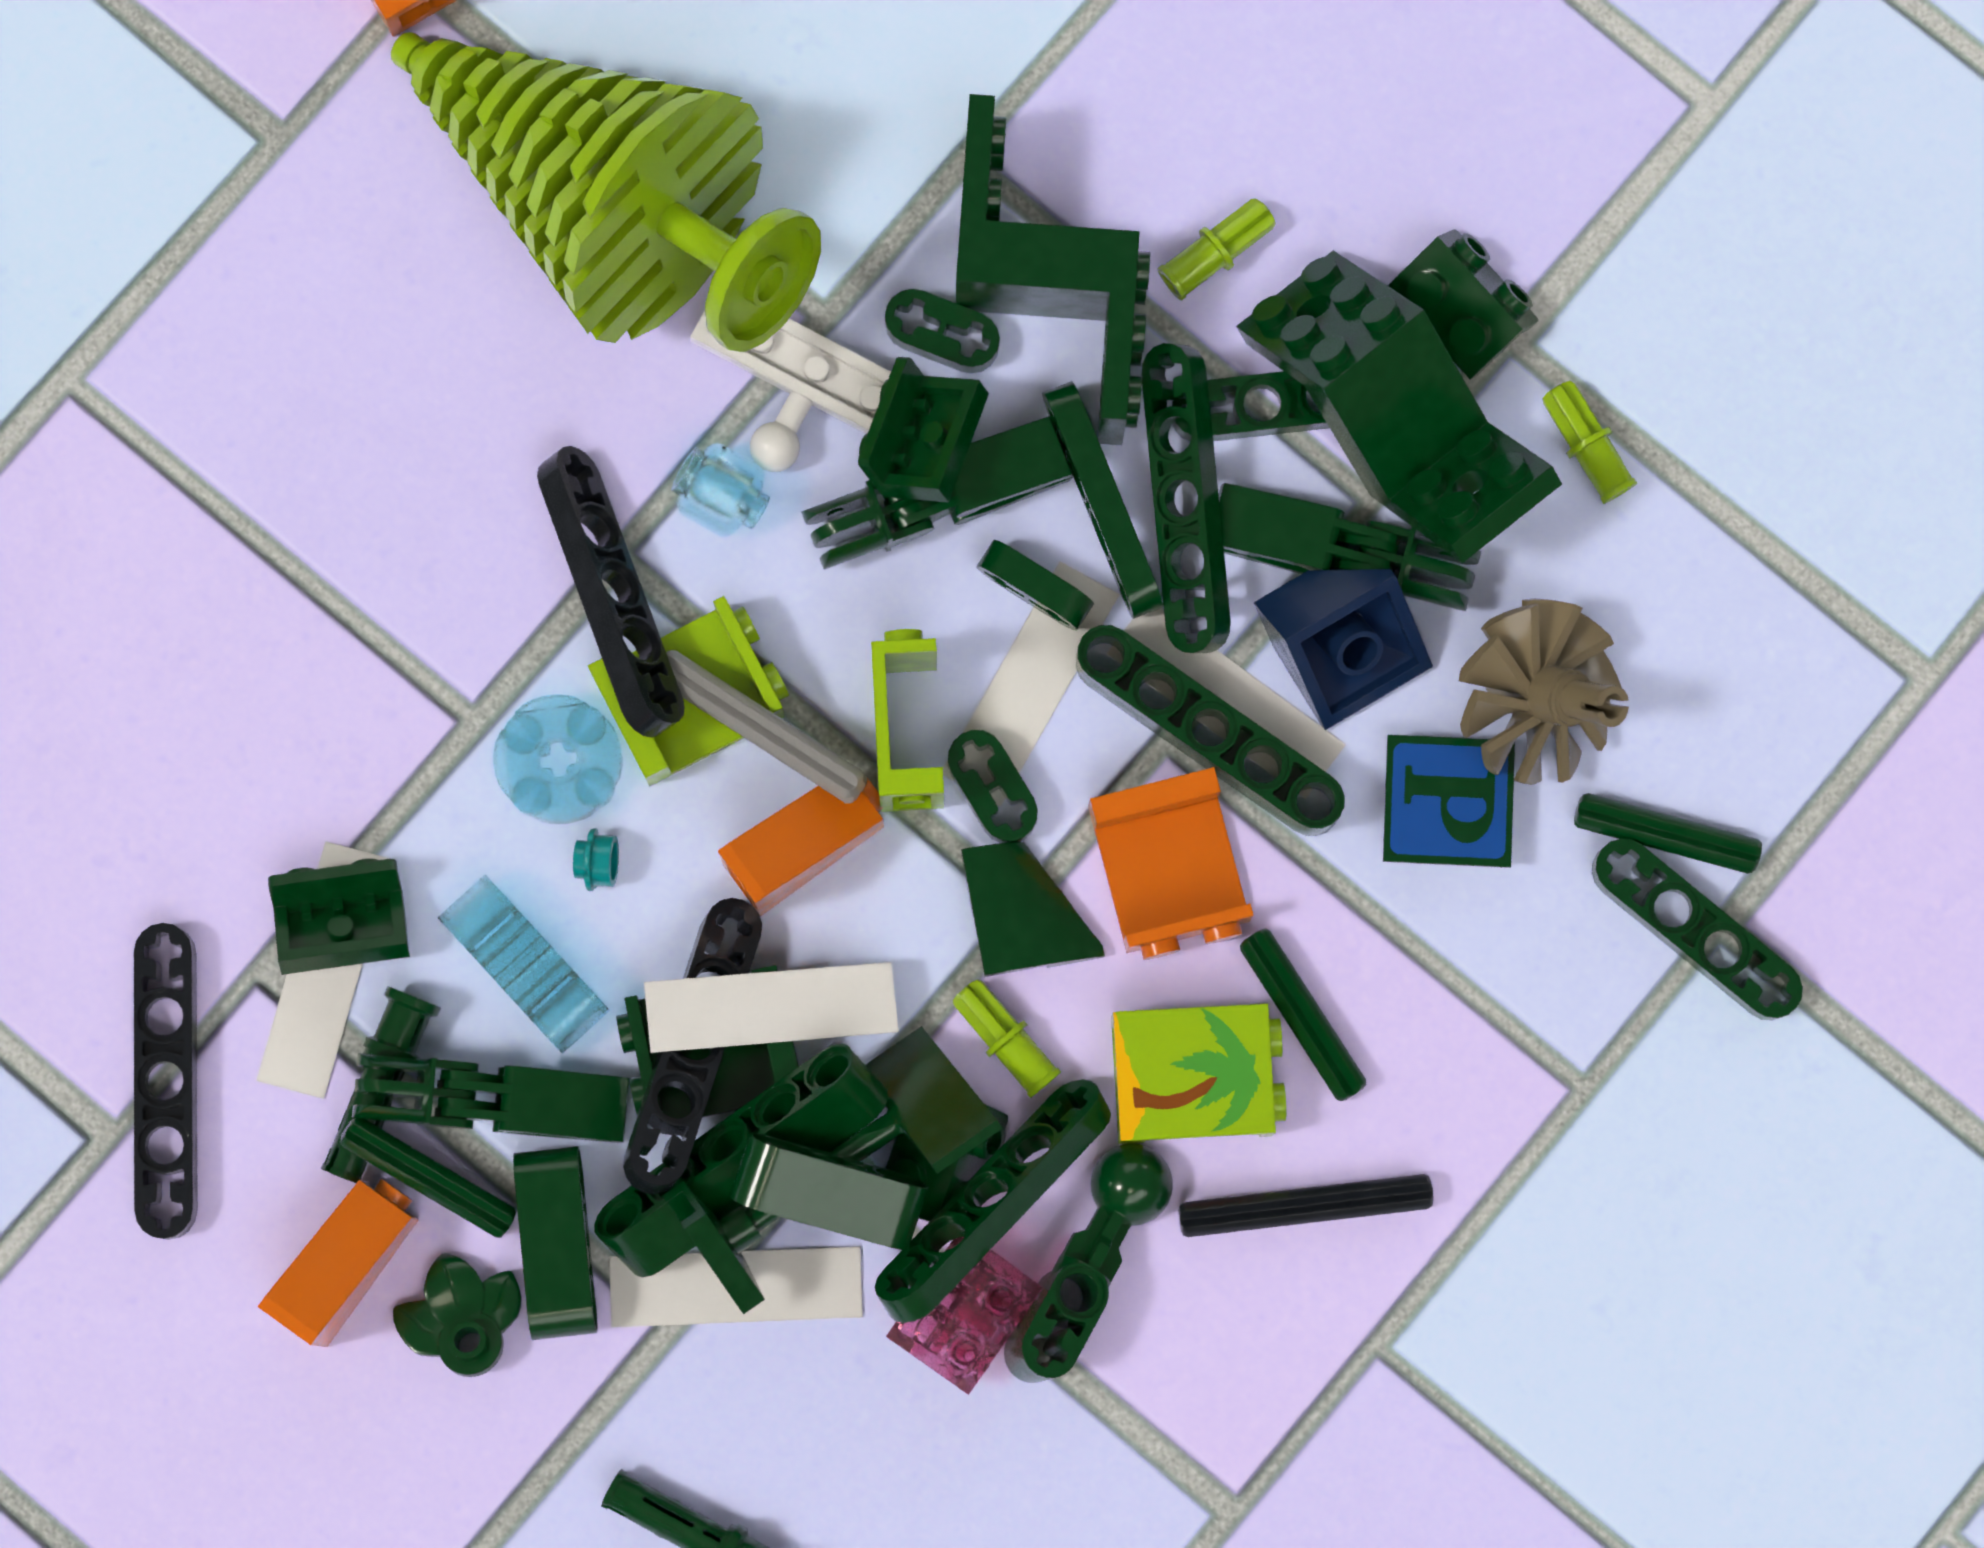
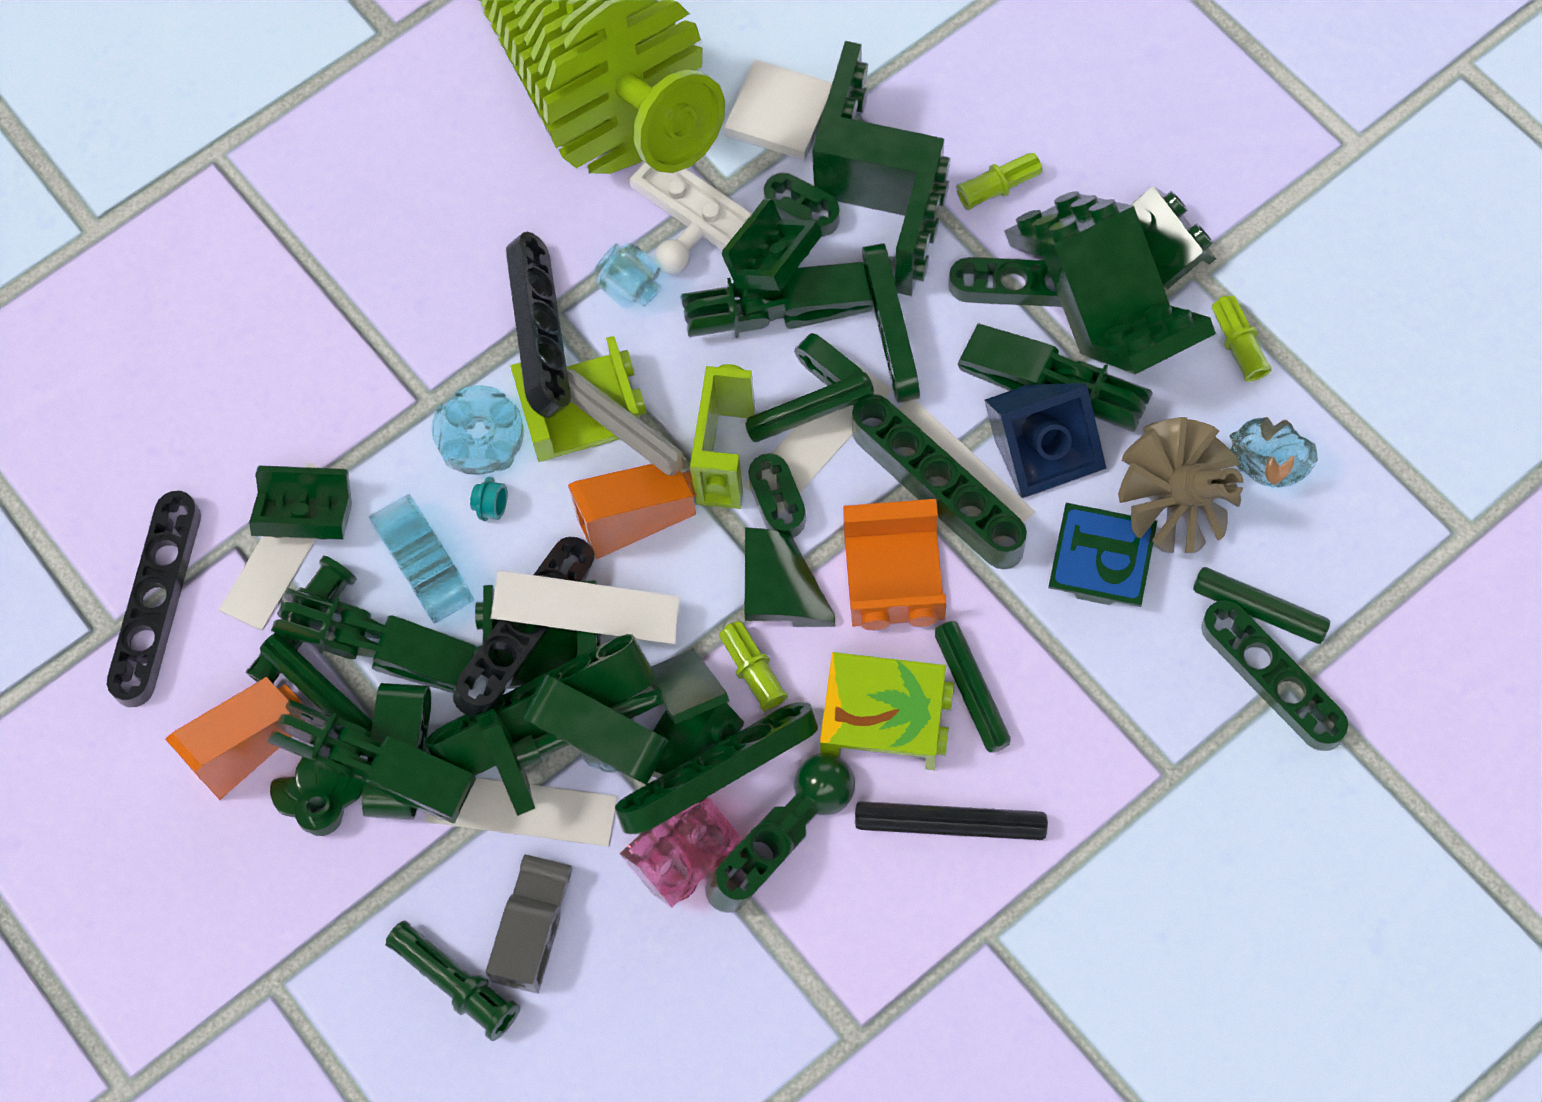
camera: 20 degrees right, 15 degrees down
dark green beam [1141,343,1231,653] -> none
none -> dark green arm [268,699,476,824]
none -> dark grey piece [485,854,573,994]
none -> white tile [724,59,832,160]
none -> dark green axle [745,372,874,442]
none -> clear light blue hair [1229,417,1318,488]

